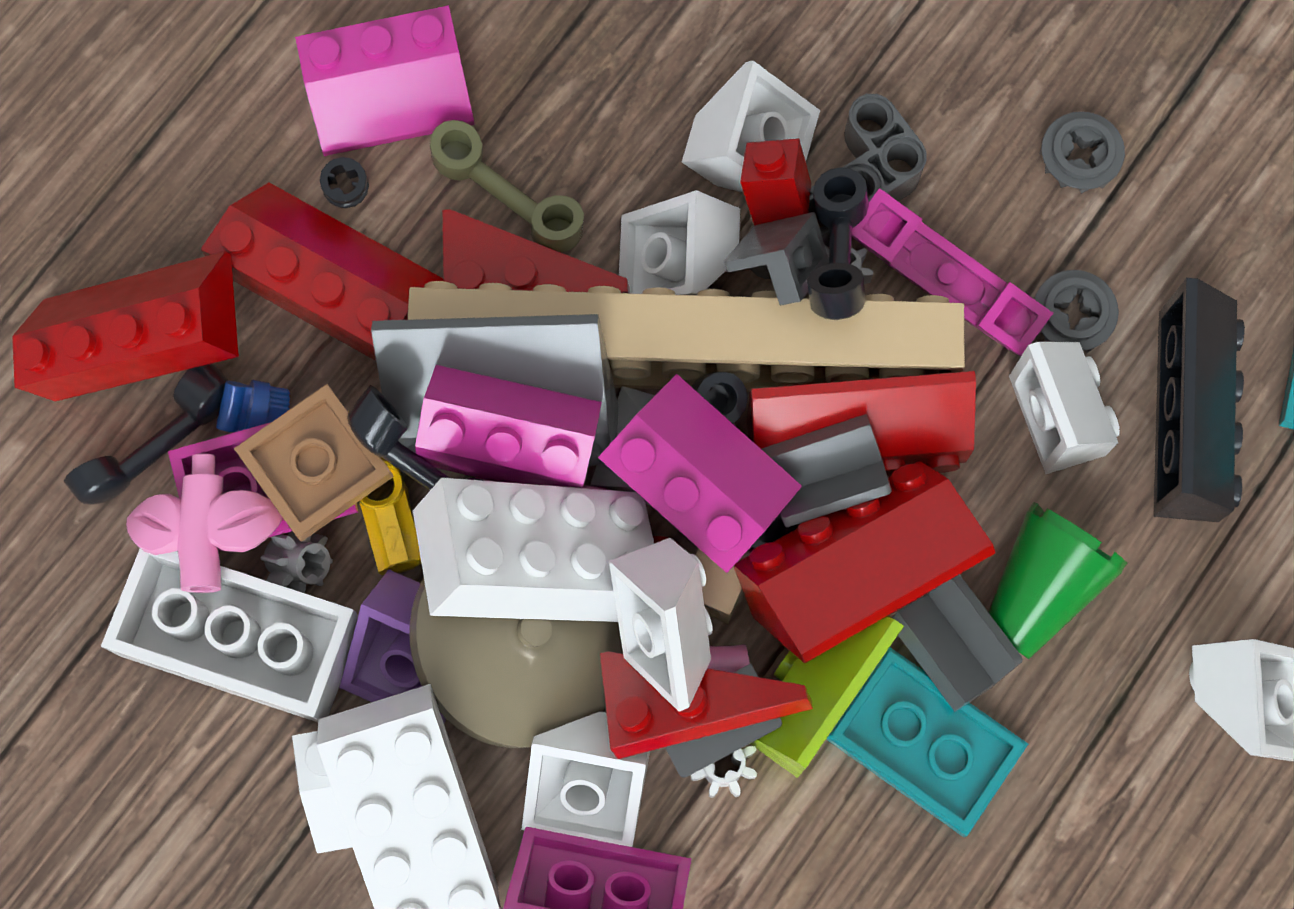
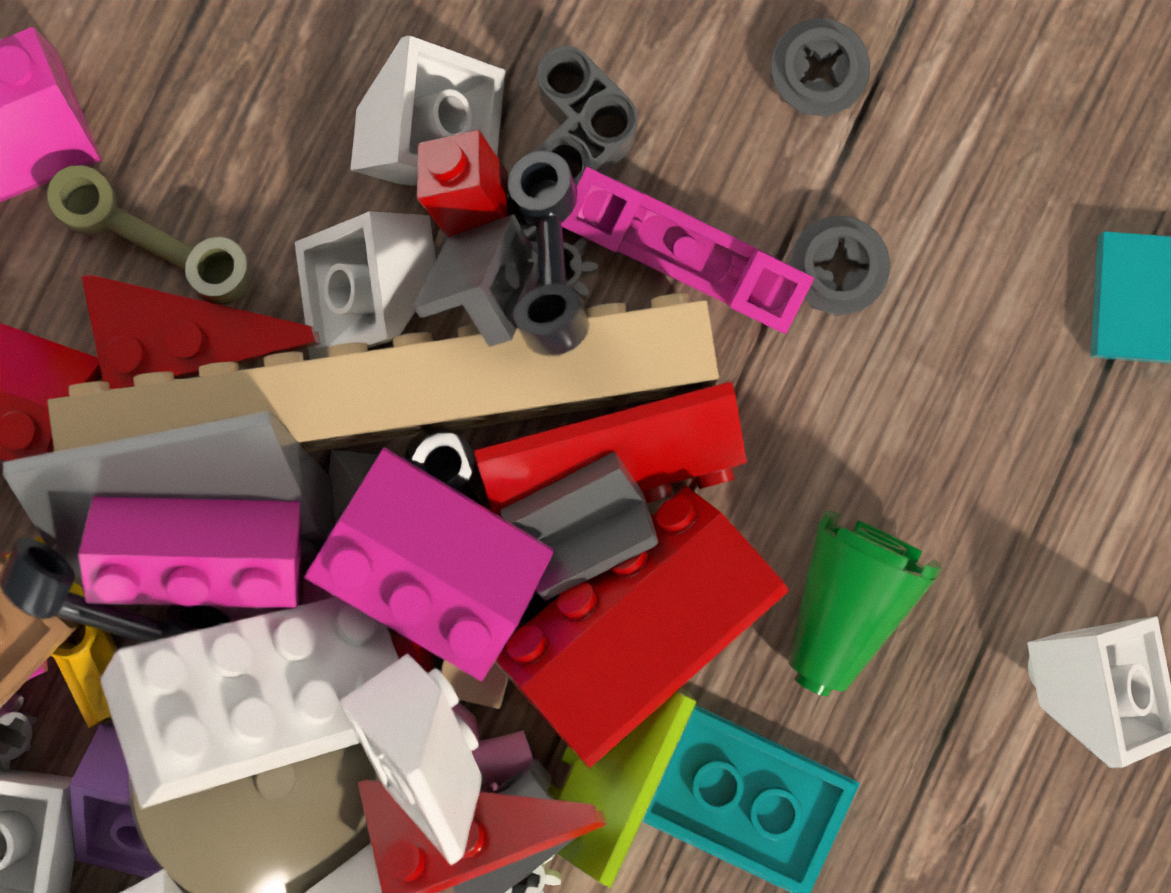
camera: 10 degrees left, 10 degrees up
dark grey panel [892,574,1023,712] -> none
white slope [1009,342,1120,474] -> none
black slope [1154,277,1245,522] -> none

